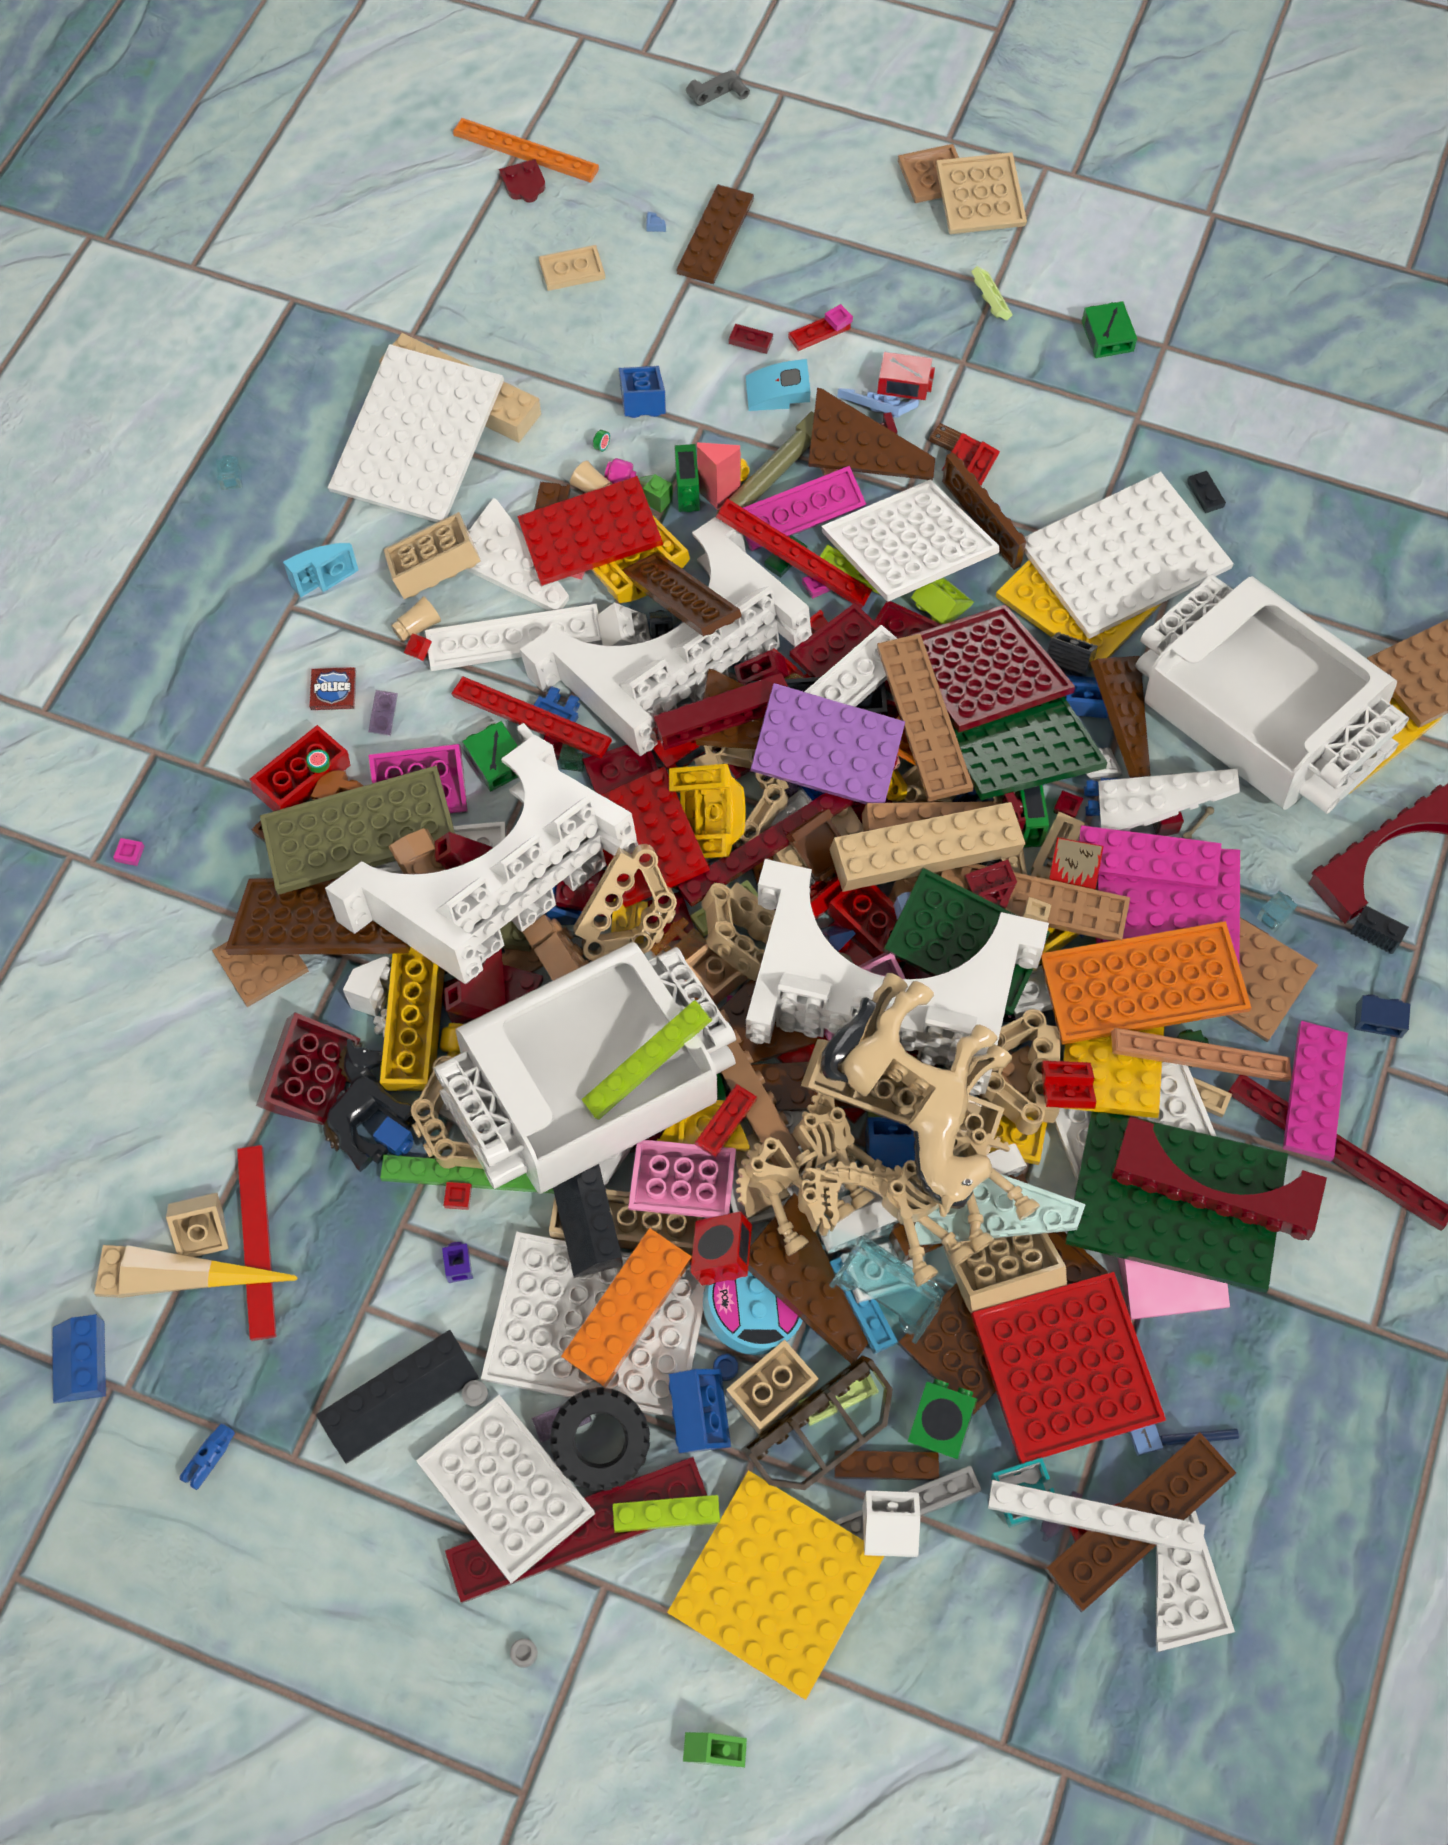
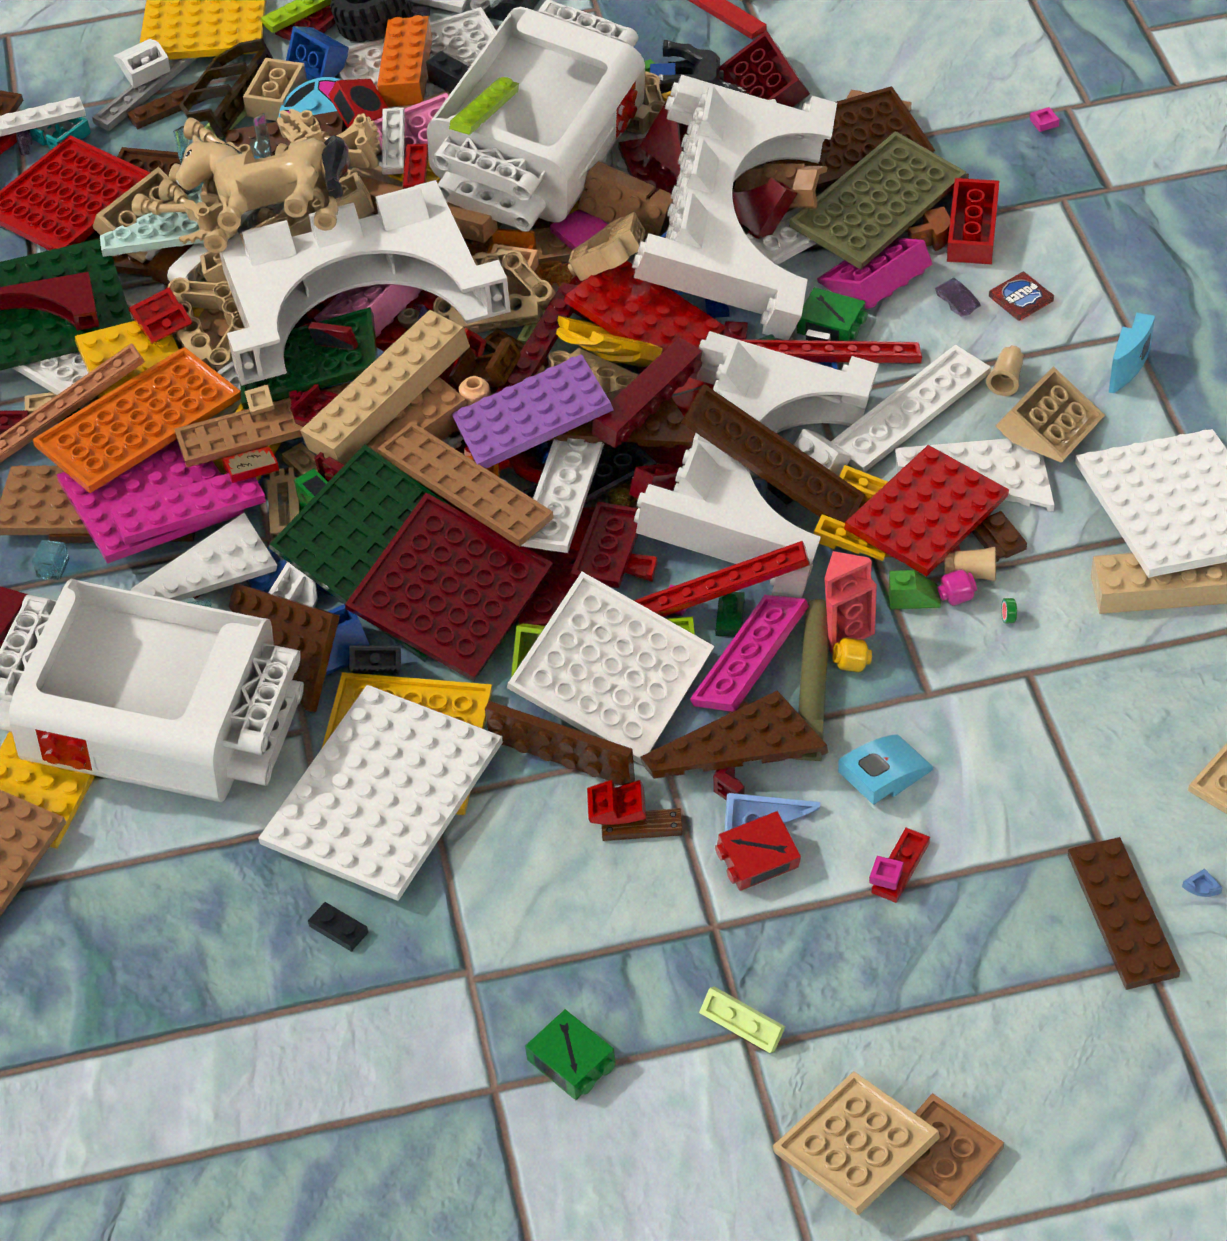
camera: 150 degrees right, 15 degrees down
tile [306,750,330,773] -> none
red plate [404,633,432,661] -> none
blue slope [619,366,666,418] -> none
green brick [674,444,700,512] -> none
dark red plate [729,323,773,354] -> none
green brick [907,1379,978,1460] -> none
none -> tile [308,322,358,350]
none -> white tile [382,108,405,175]
none -> light nougat head [459,376,490,406]

